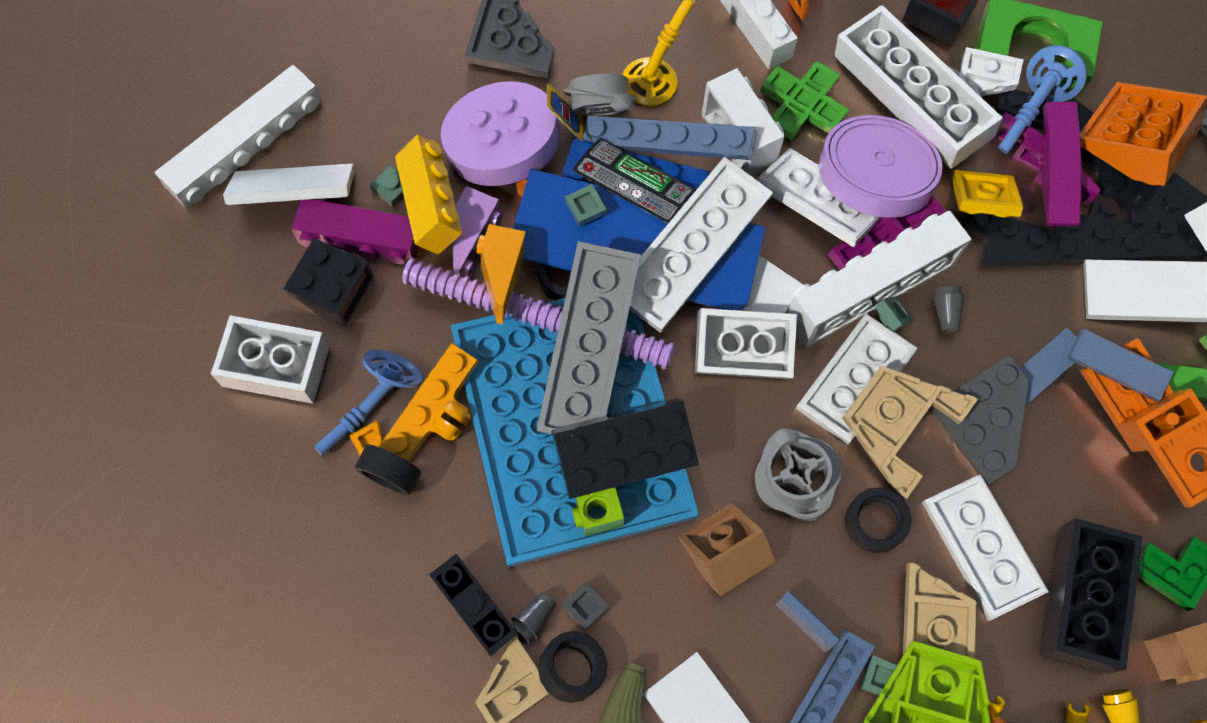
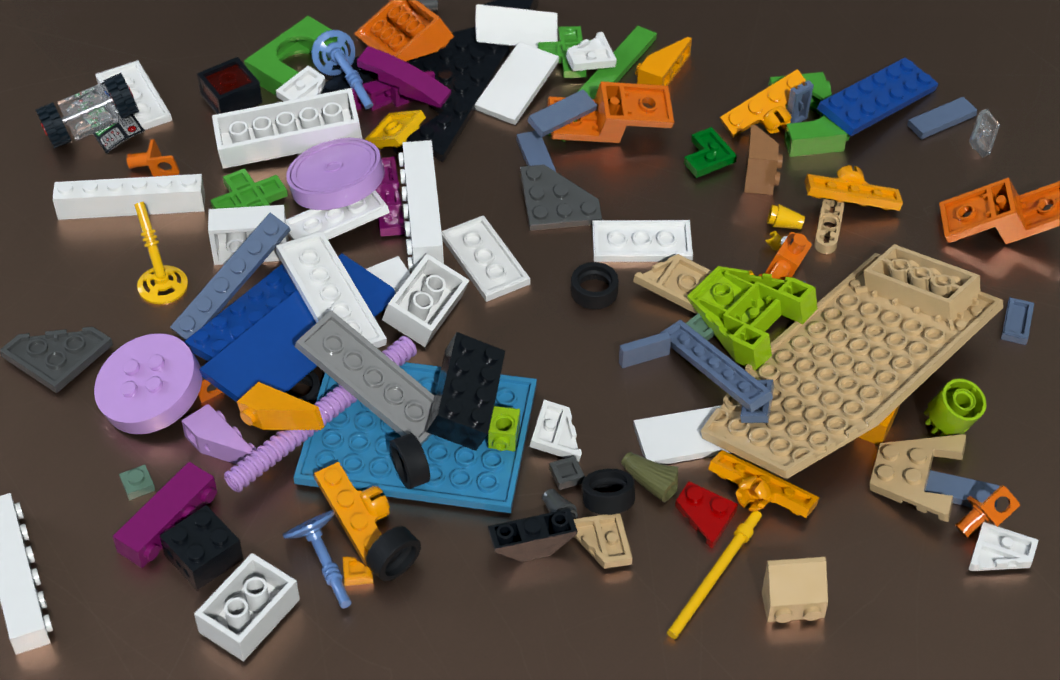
camera: 65 degrees left, 20 degrees down
white tile [223,163,355,205] -> none
yellow brick [395,134,462,255] -> none
sticker [546,83,583,141] -> none
light grey piece [563,73,637,116] -> none
sand green plate [565,184,607,227] -> none
sticker [572,138,696,224] -> none
medium nougat slope [678,503,776,596] -> none
light grey piece [755,428,841,521] -> none
tan wing [842,366,978,500] -> none
sand green plate [875,296,915,331] -> none
dark grey cone [933,286,965,333] -> none
black brick [1042,518,1143,674] -> none
none -> black tyre [390,433,431,489]
none -> white wing [529,400,582,462]

